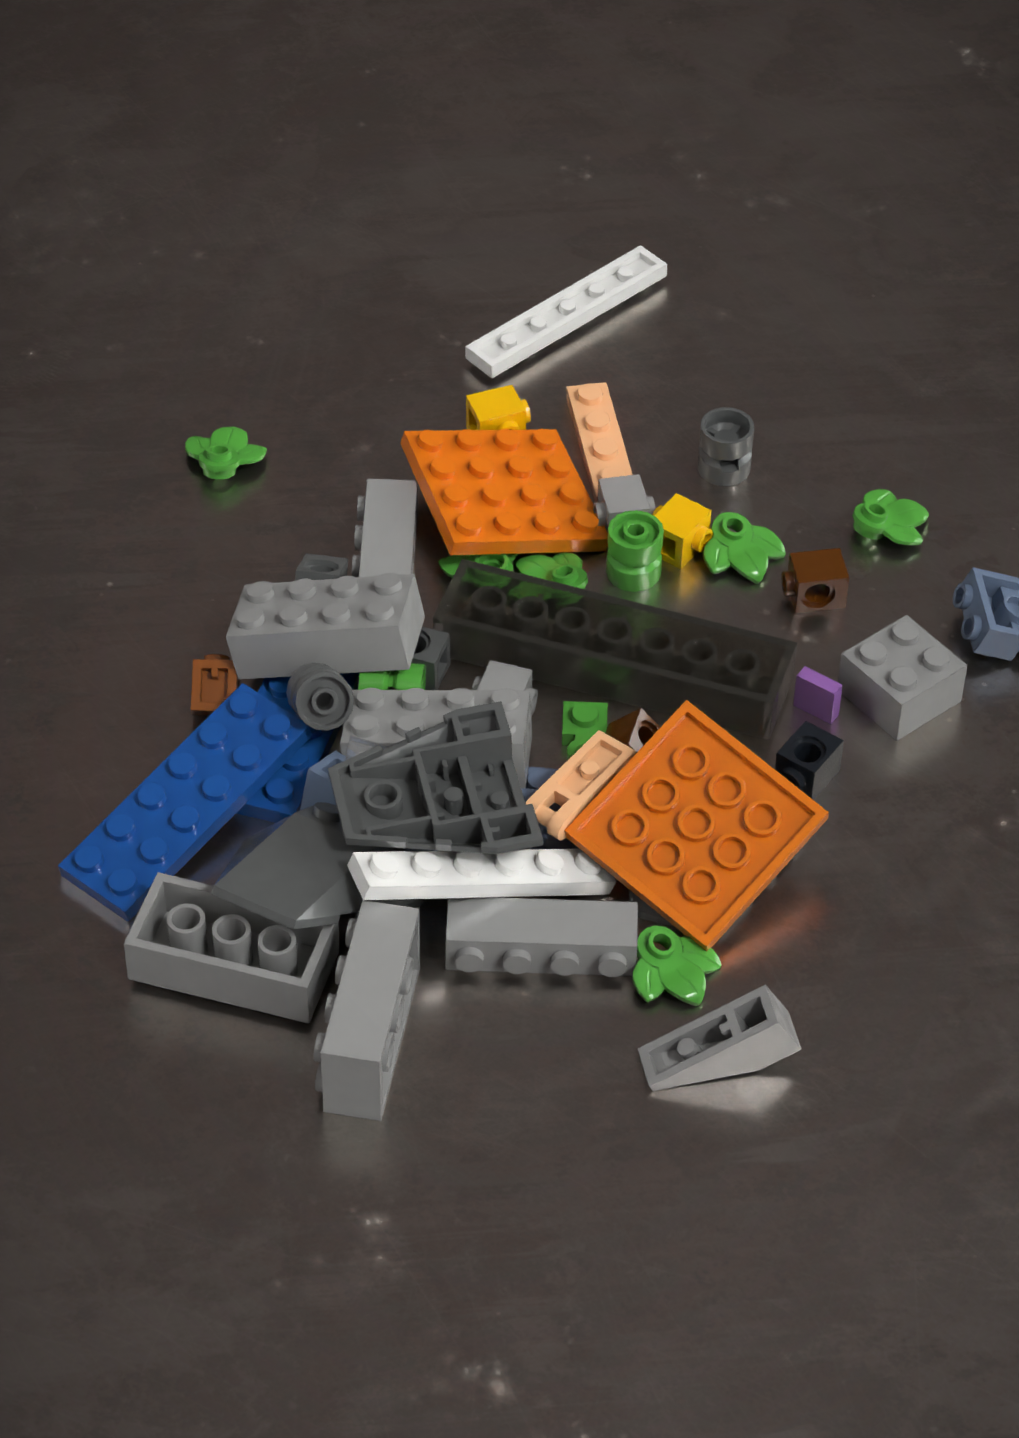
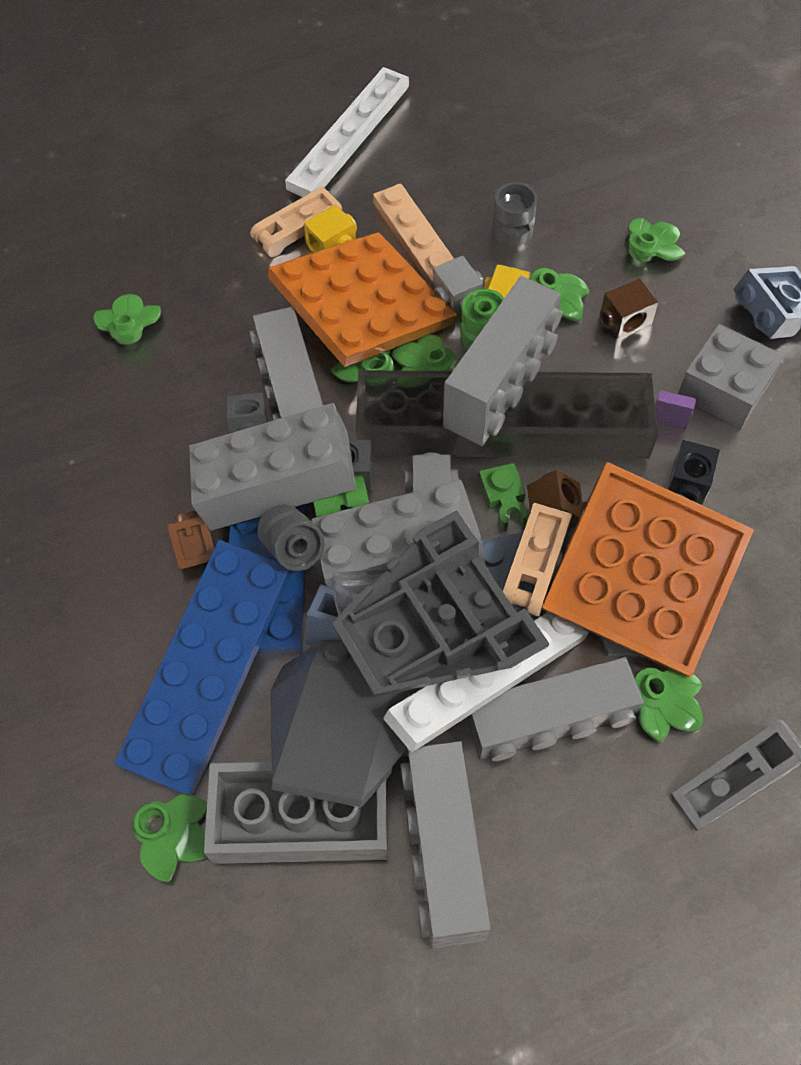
camera: 15 degrees left, 15 degrees up
none -> bright green plate [132,794,207,882]
none -> light nougat plate [250,186,342,258]
none -> light grey brick [443,276,563,446]

